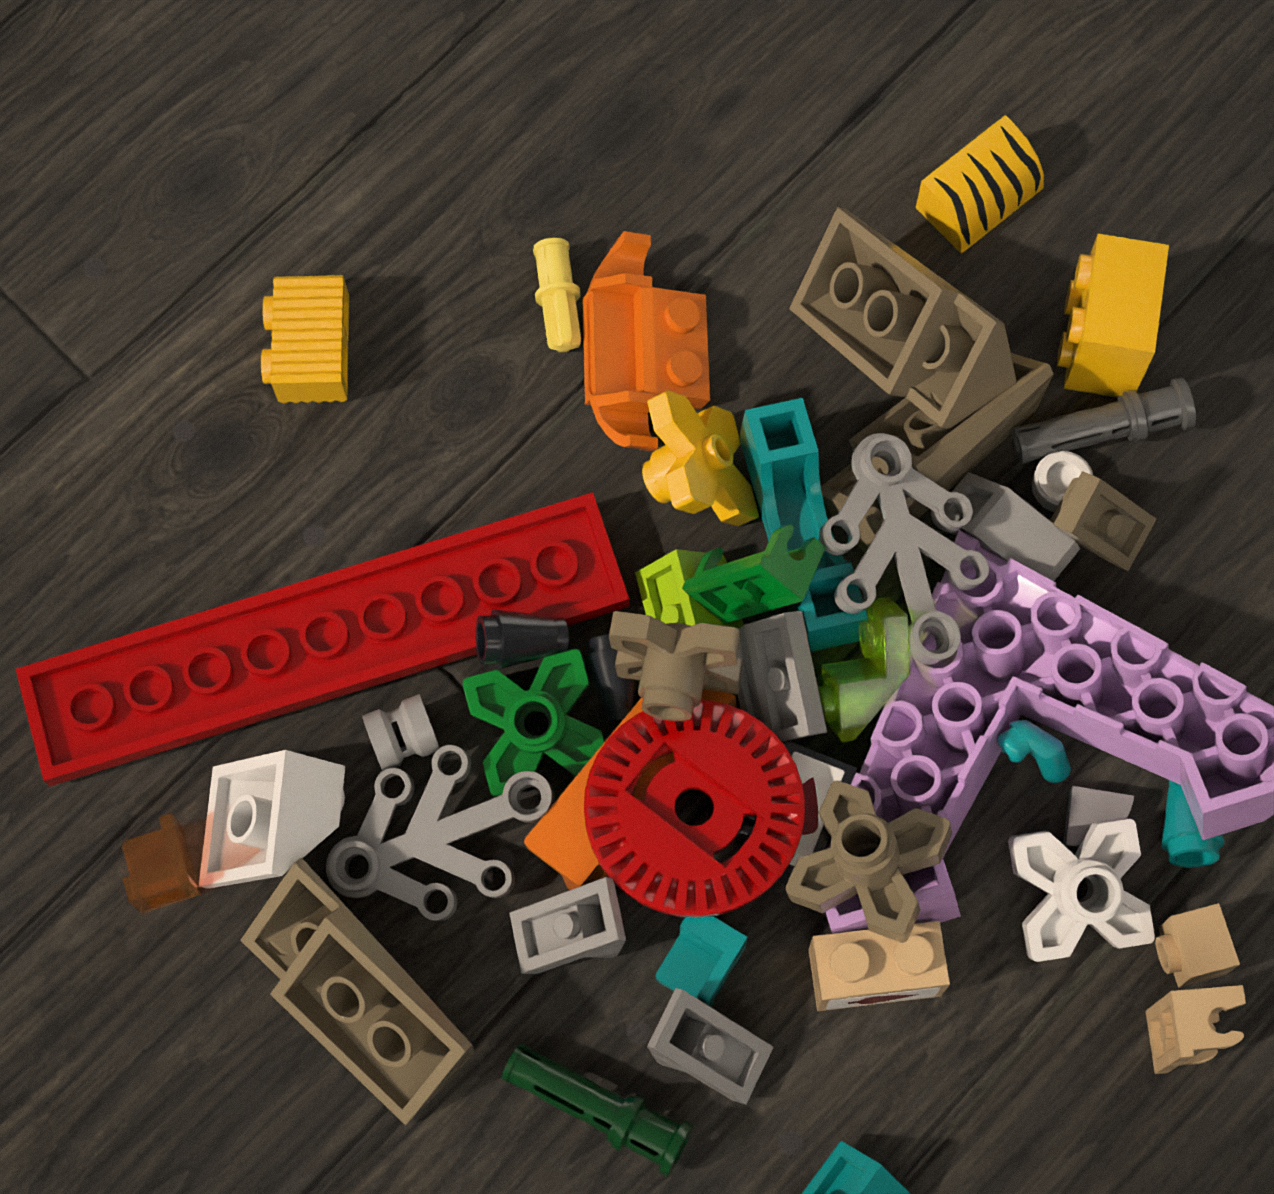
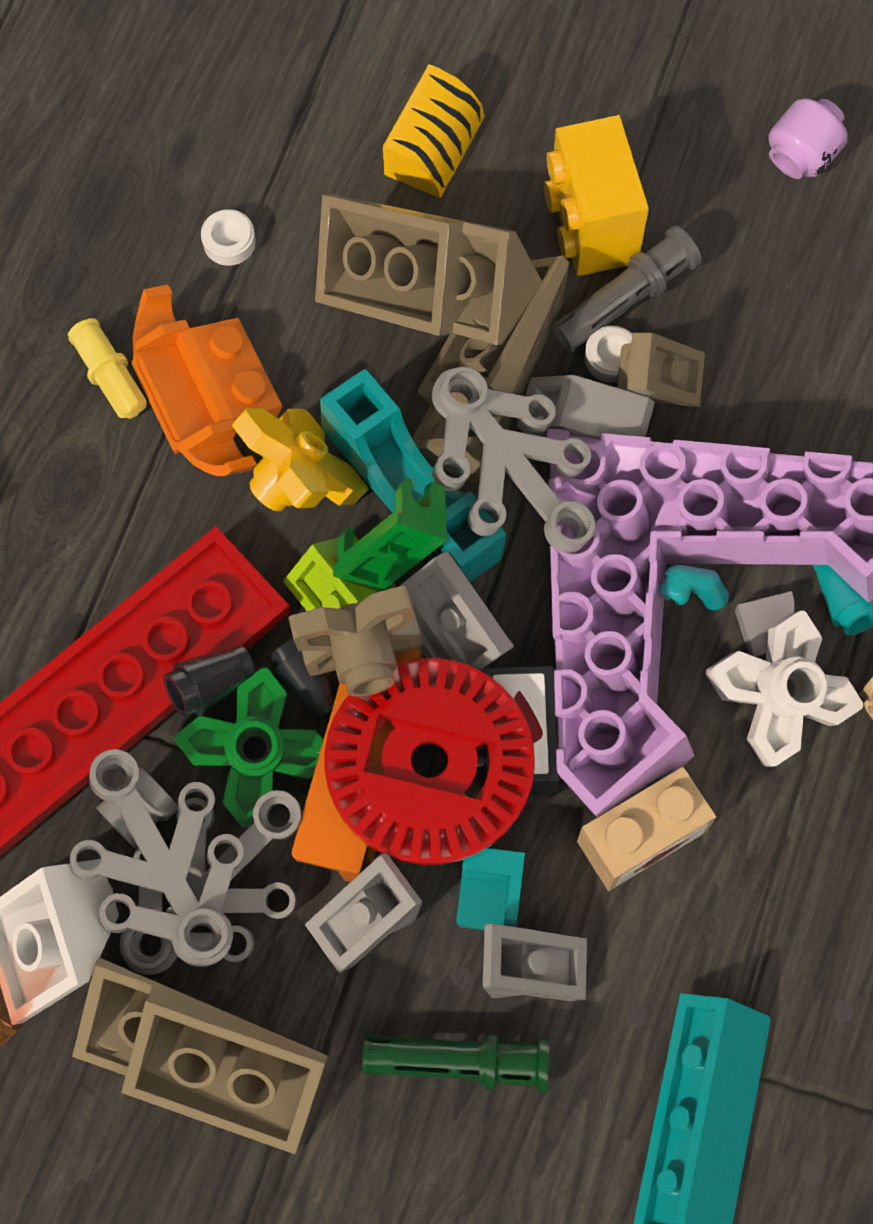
camera: 25 degrees left, 0 degrees up
dark tan plant [786,781,952,943] -> none
clear neon green slope [818,597,910,742] -> none
none -> light grey plant [70,749,244,967]
none -> white tile [201,209,256,265]

